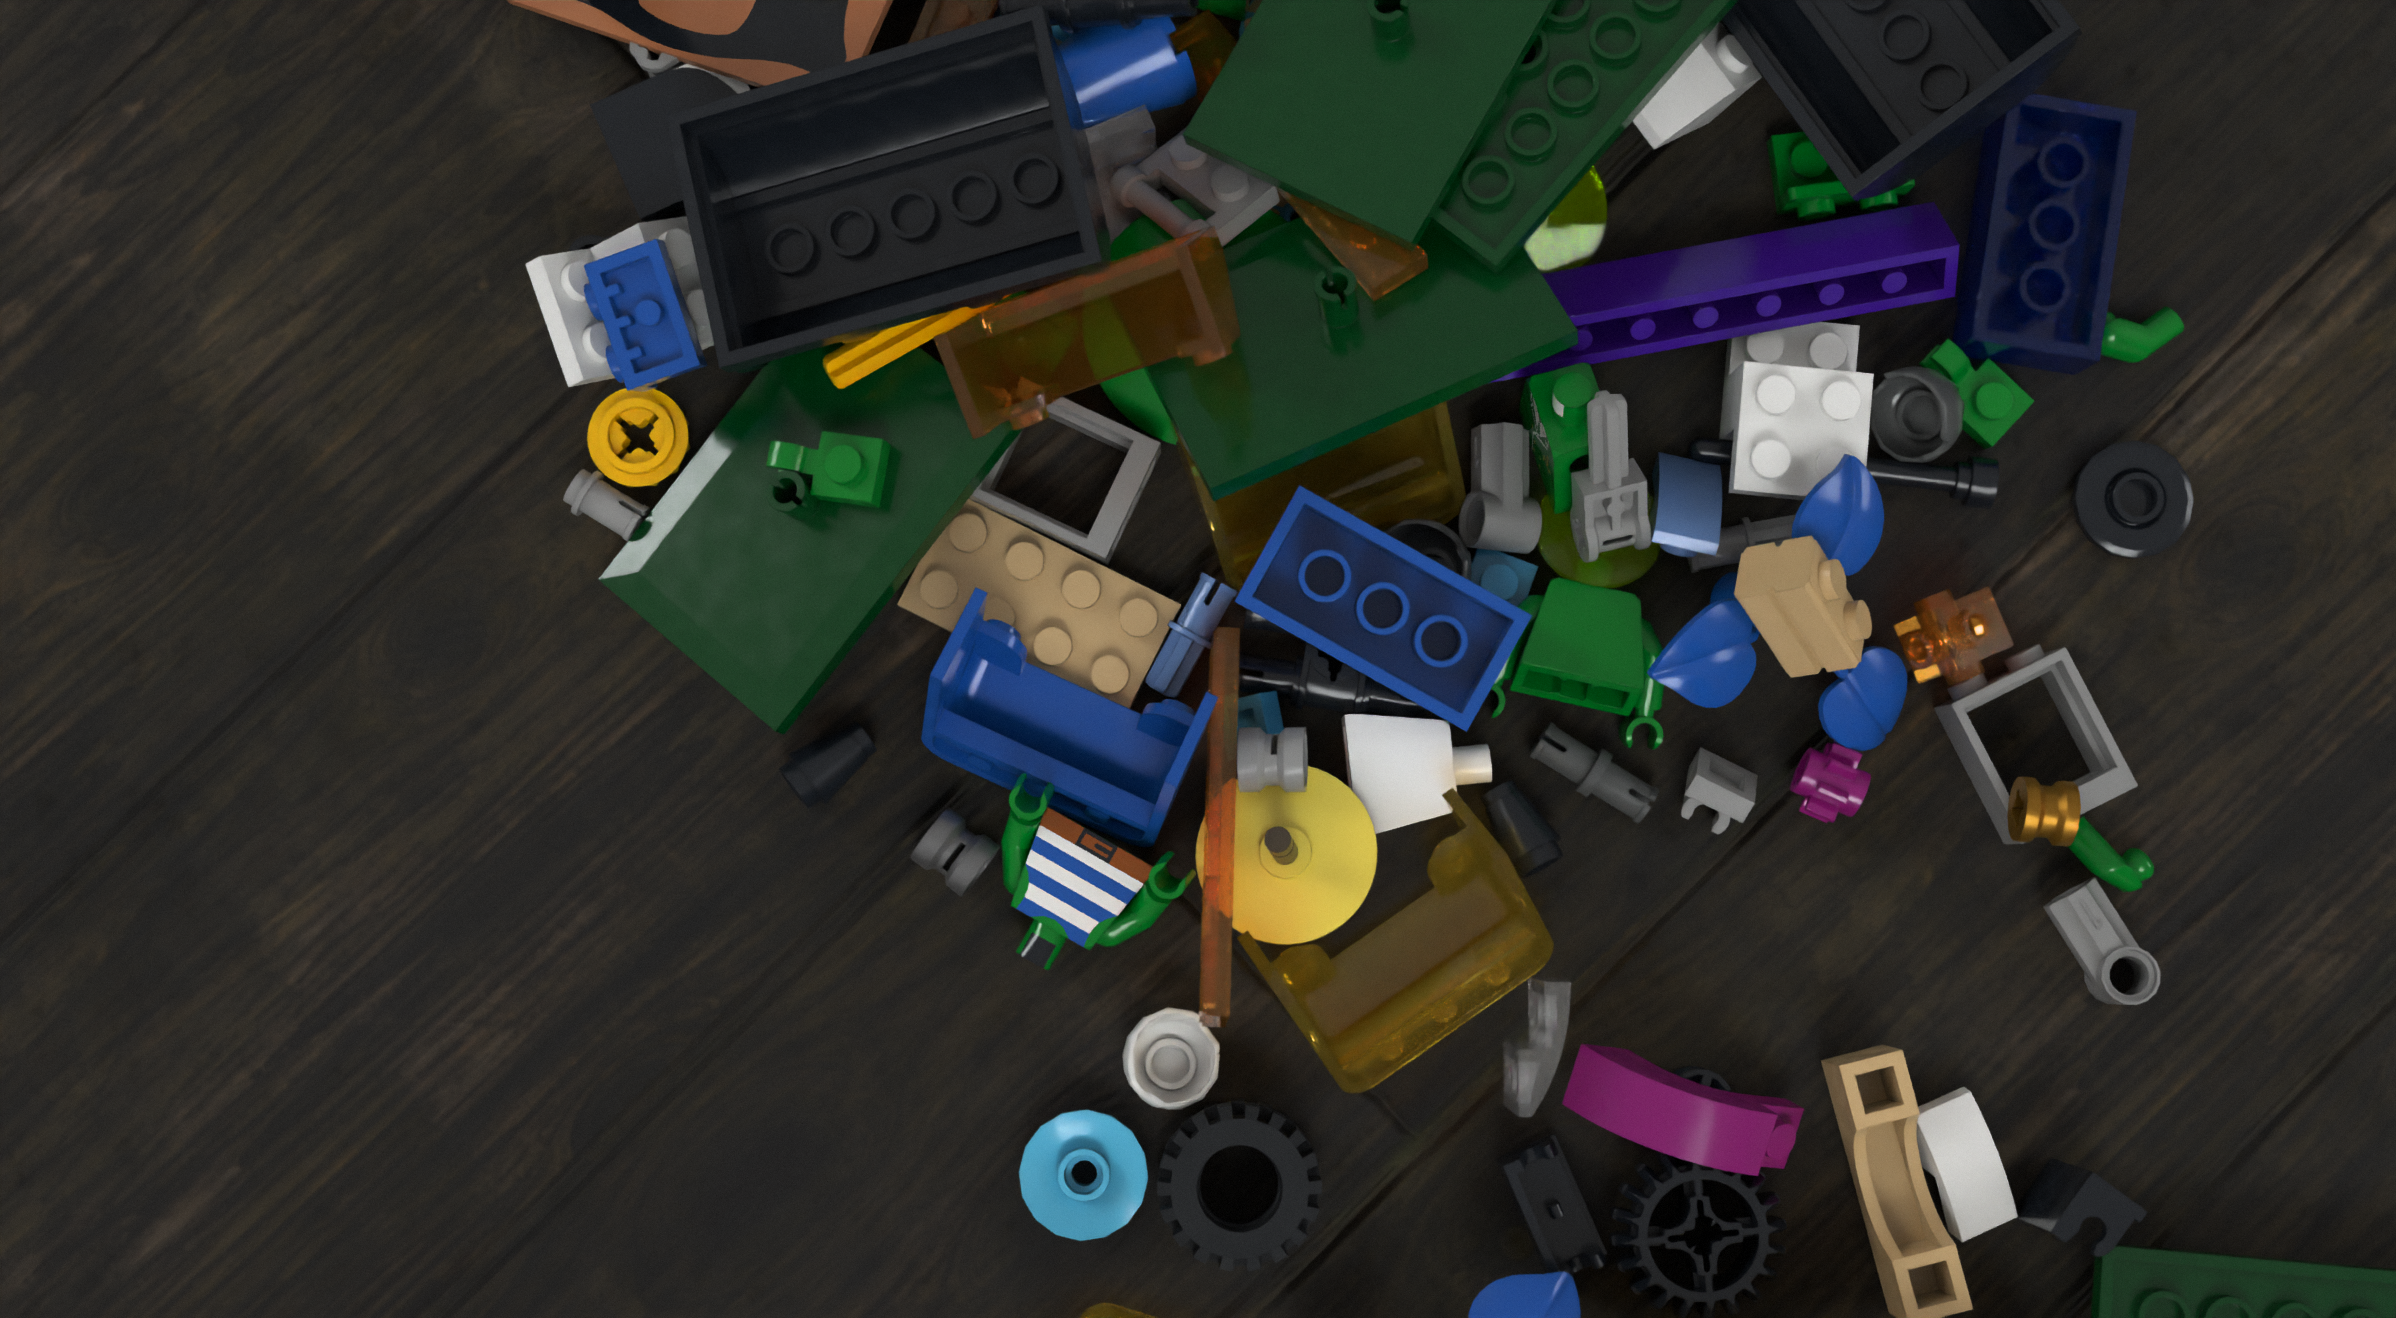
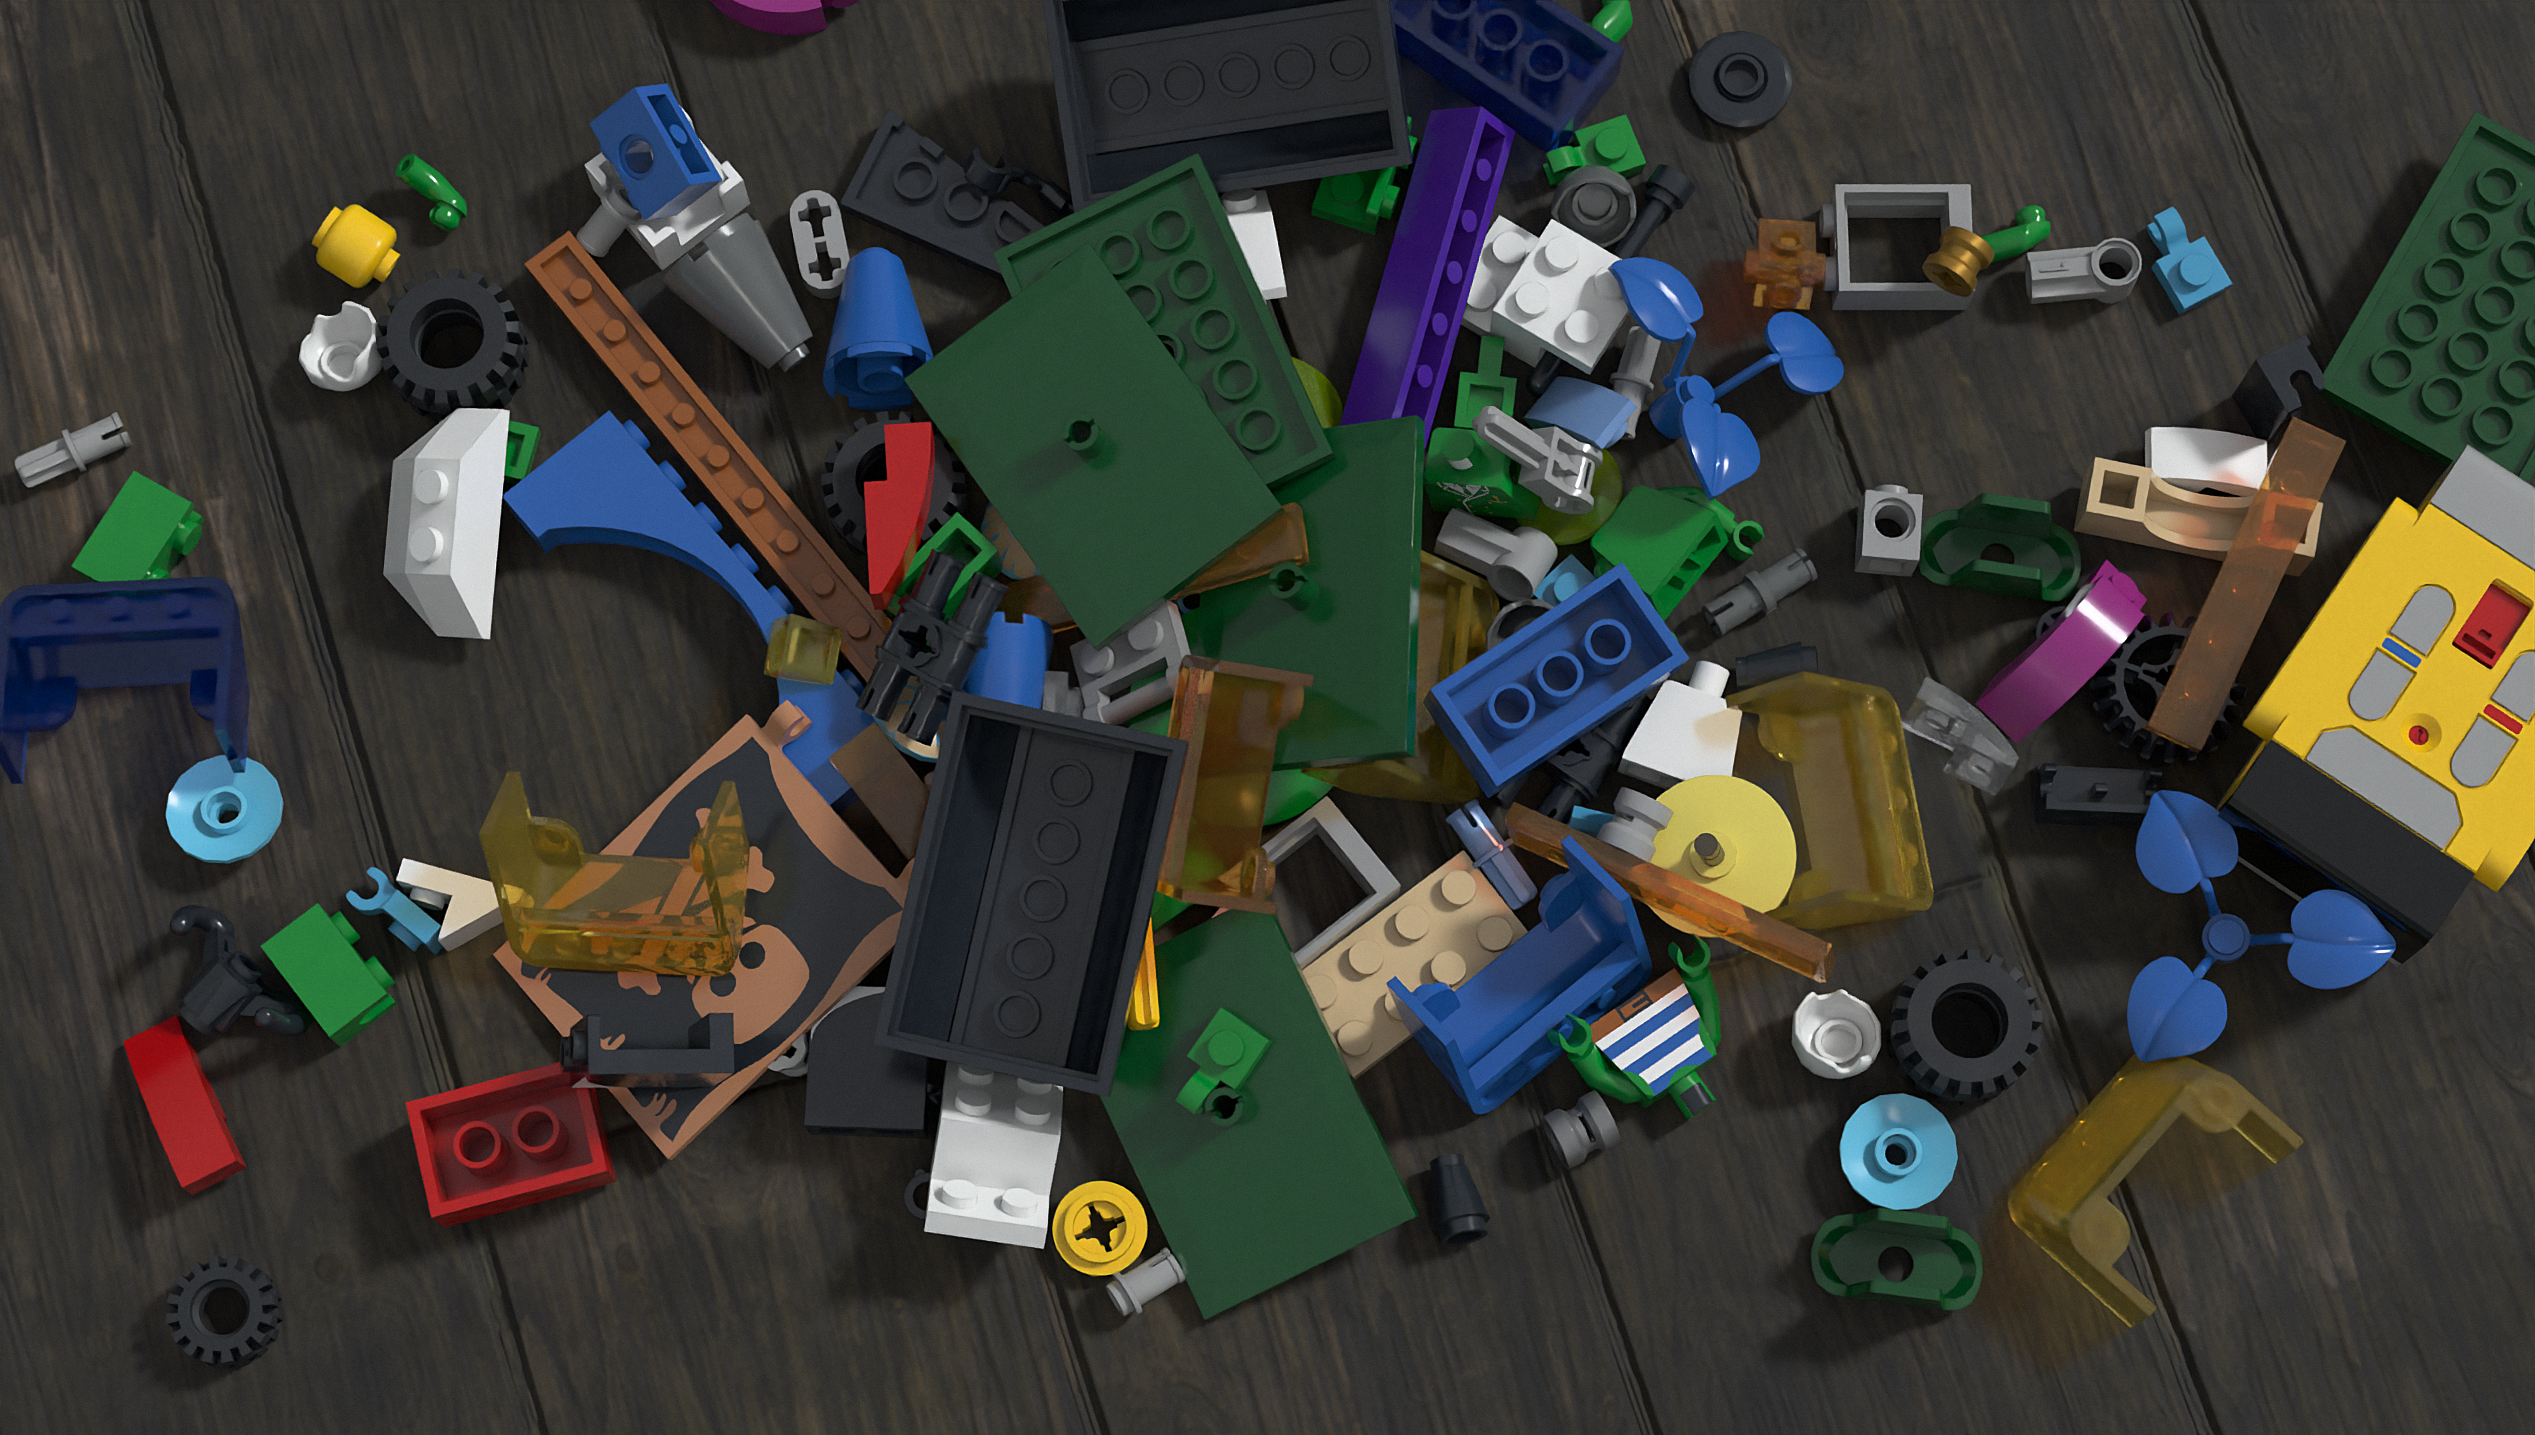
camera: 65 degrees left, 10 degrees down
blue bracket [584,239,707,392] -> none
light grey tile [1681,747,1758,834] -> none
tan brick [1734,535,1872,678] -> none
magenta gear [1790,741,1871,823] -> none
none -> green plate [1454,335,1517,430]
none -> dark green piece [1811,1208,1983,1310]
none -> light grey brick [1854,485,1923,577]
none -> dark green piece [1918,493,2081,601]
none -> clear orange tile [2145,417,2346,753]
none -> dark azure plate [2146,206,2232,315]

